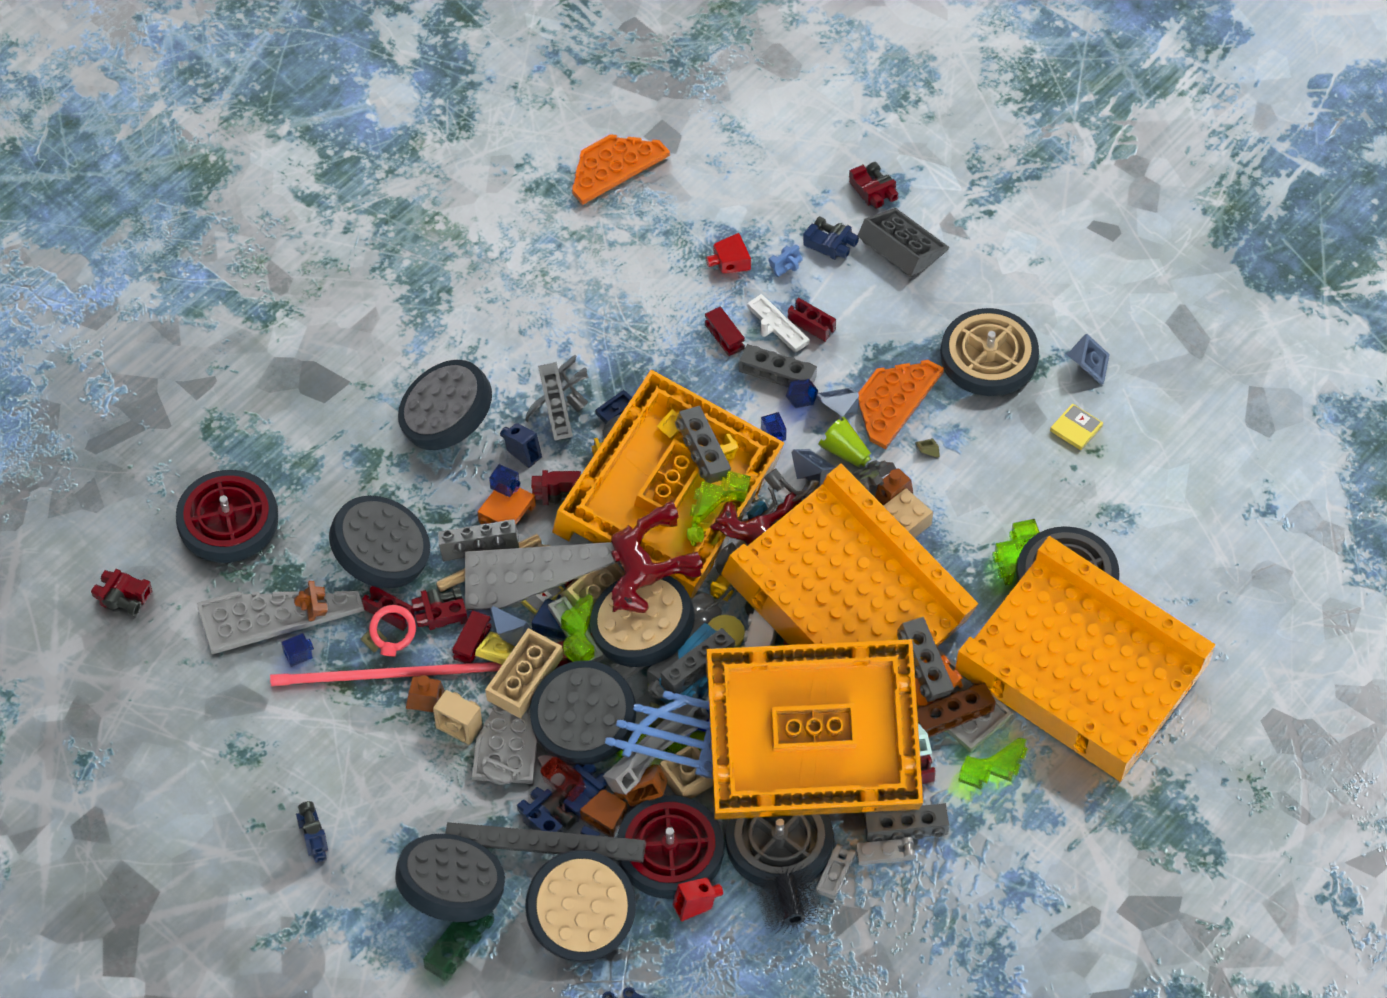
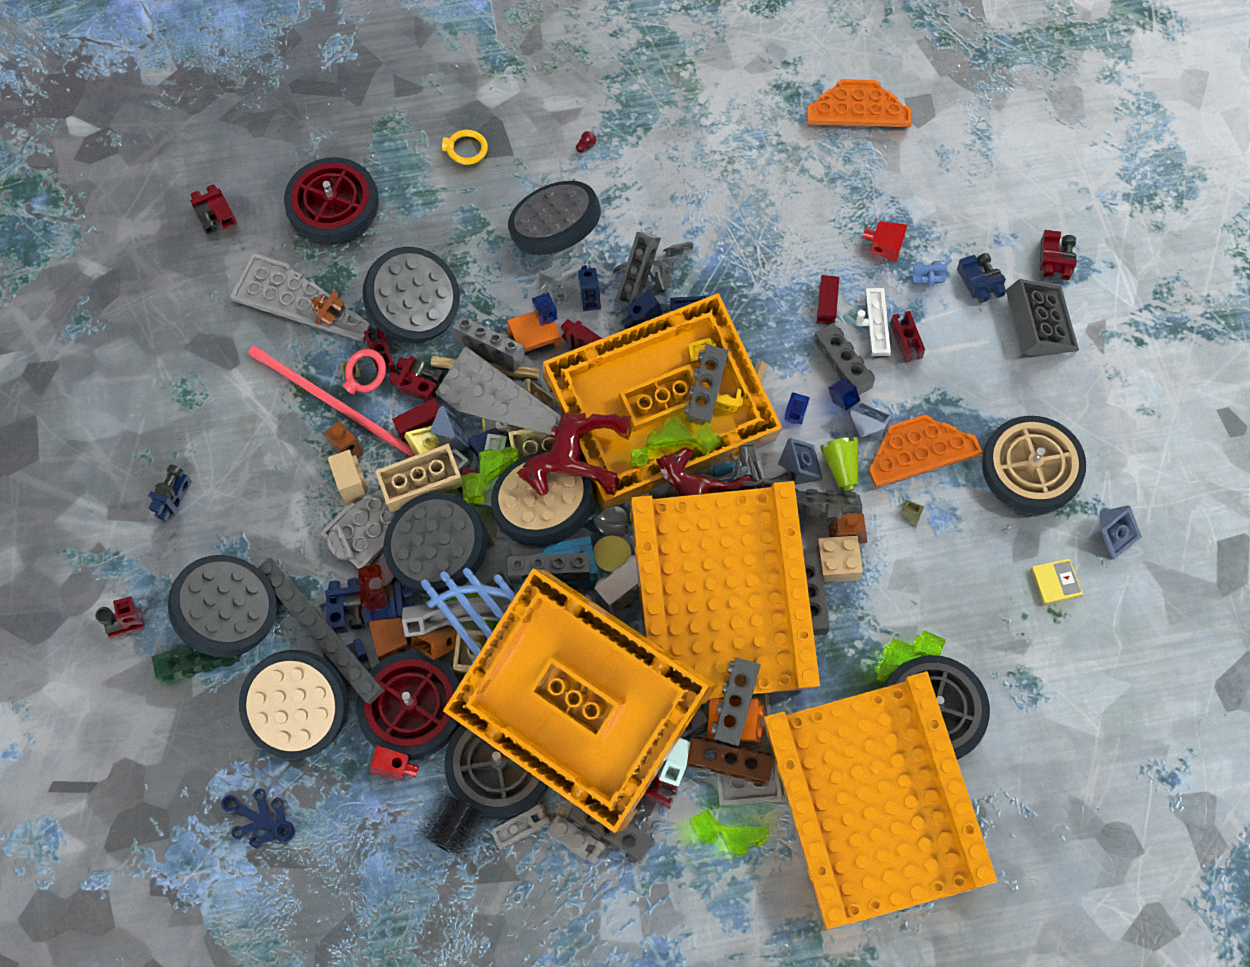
camera: 40 degrees right, 10 degrees up
clear blue brick [281,633,314,667] -> none
none -> dark red hips [95,596,145,639]
none -> yellow piece [442,130,488,165]
none -> dark red piece [576,131,597,153]
none -> dark blue torso [620,289,663,330]

